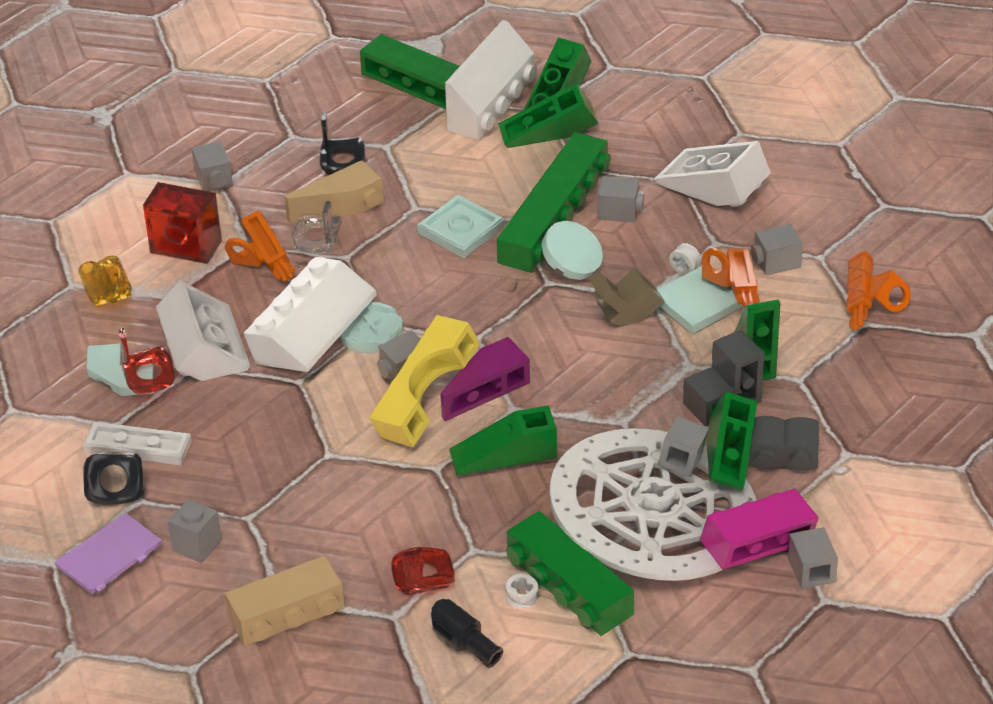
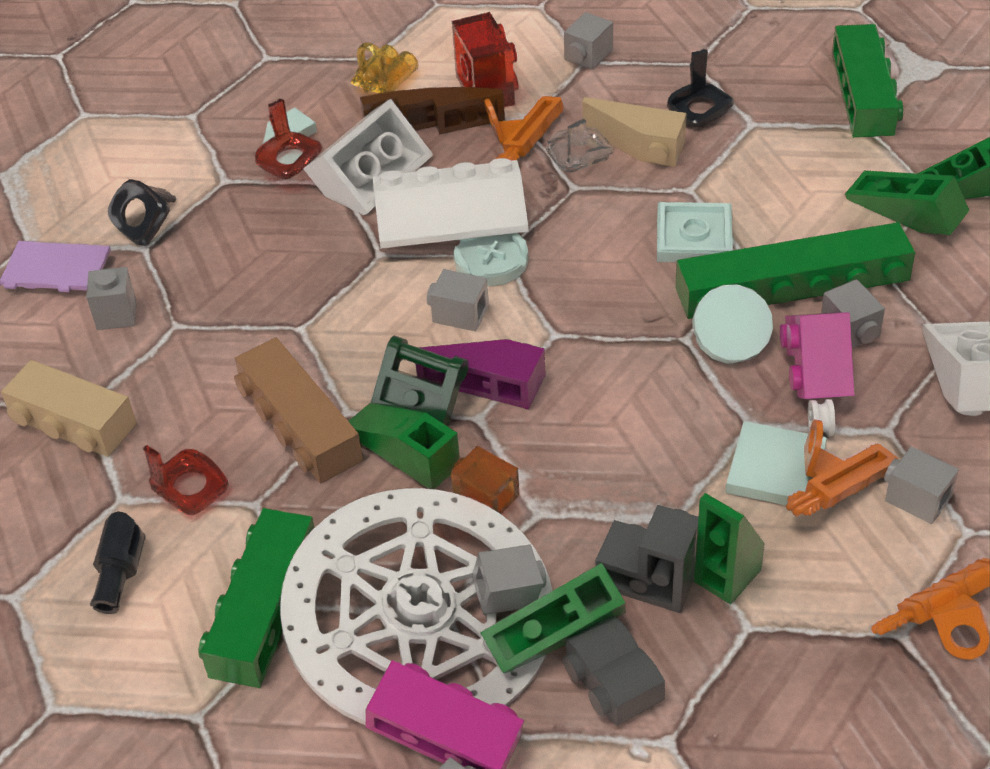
camera: 55 degrees right, 5 degrees up
white tile [83,422,192,466] -> none
light yellow arch [369,315,480,447] -> none
white slope [445,20,537,140] -> none
white bush [506,574,538,609] -> none
dark tan brick [589,268,665,326] -> none
none -> medium nougat brick [234,337,363,484]
none -> reddish brown slope [360,87,505,135]
none -> plate [371,335,469,427]
none -> clear orange brick [451,446,520,515]
none -> dark pink brick [780,312,854,399]

